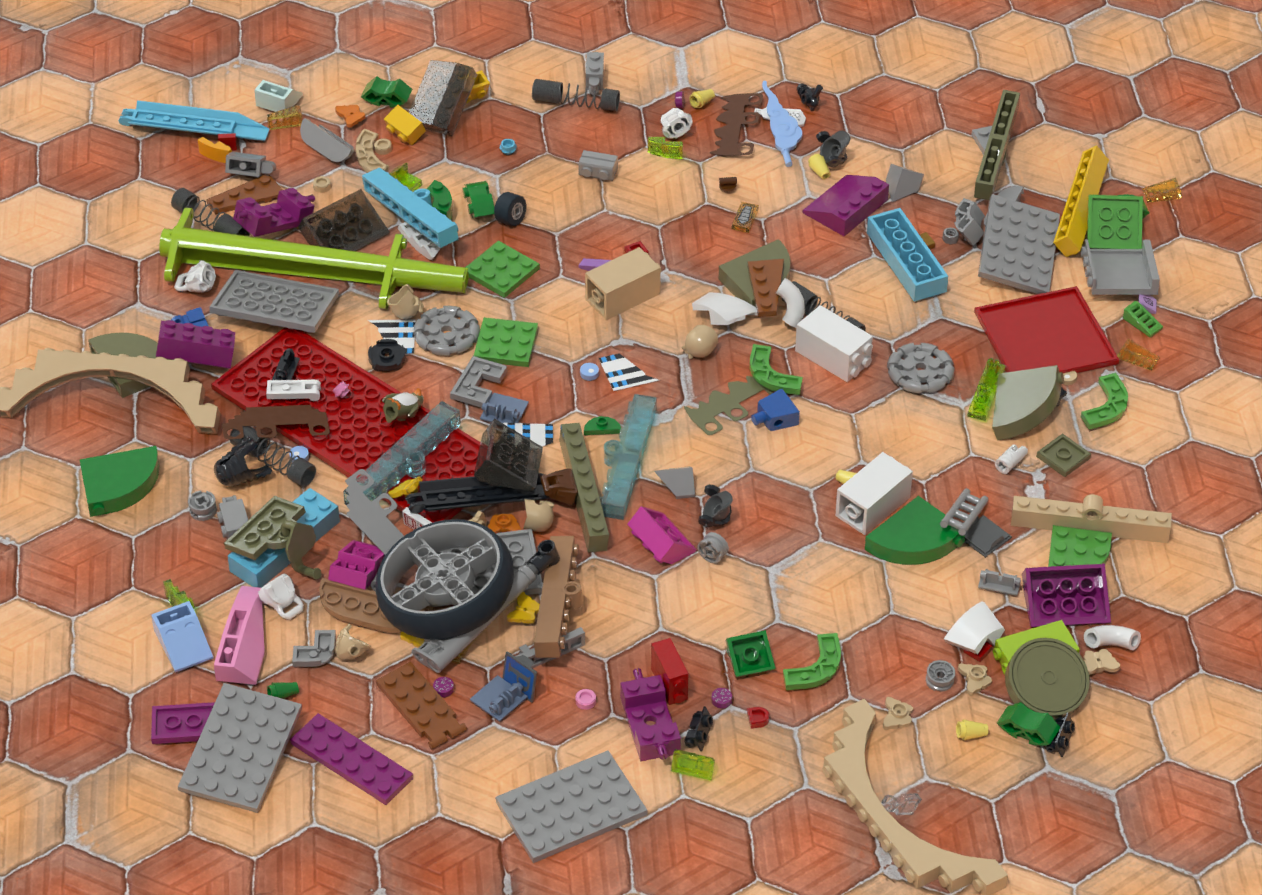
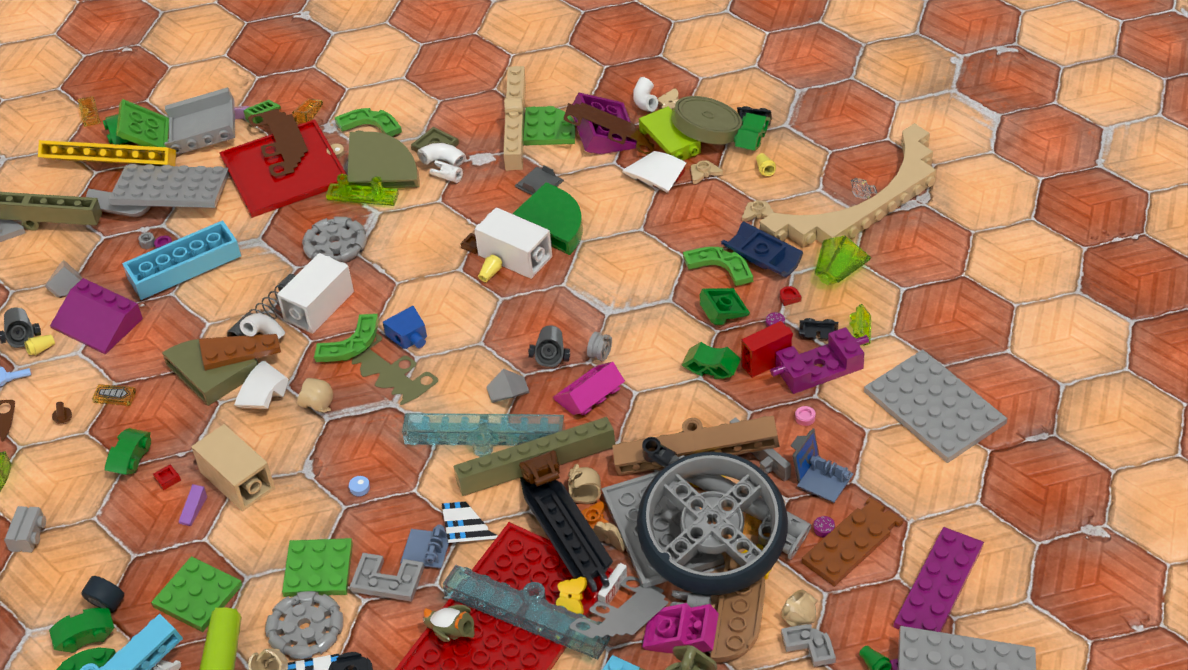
camera: 95 degrees left, 0 degrees up
clear smoke slope [474,419,543,491] -> none
green plate [584,416,622,435] -> none
sticker [599,353,659,391] -> none
light grey wheel [925,660,955,692] -> none
light grey bar [940,488,989,536] -> none
light grey brick [954,198,985,246] -> none
light grey hinge [978,569,1021,596] -> none
none -> green brick [104,428,151,475]
none -> magenta tile [154,236,173,249]
none -> reddish brown piece [248,109,308,176]
none -> white cylinder [417,143,466,167]
none -> reddish brown piece [564,102,654,155]
none -> green brick [682,342,741,379]
none -> dark blue piece [721,221,803,278]
none -> clear neon green slope [814,235,871,285]

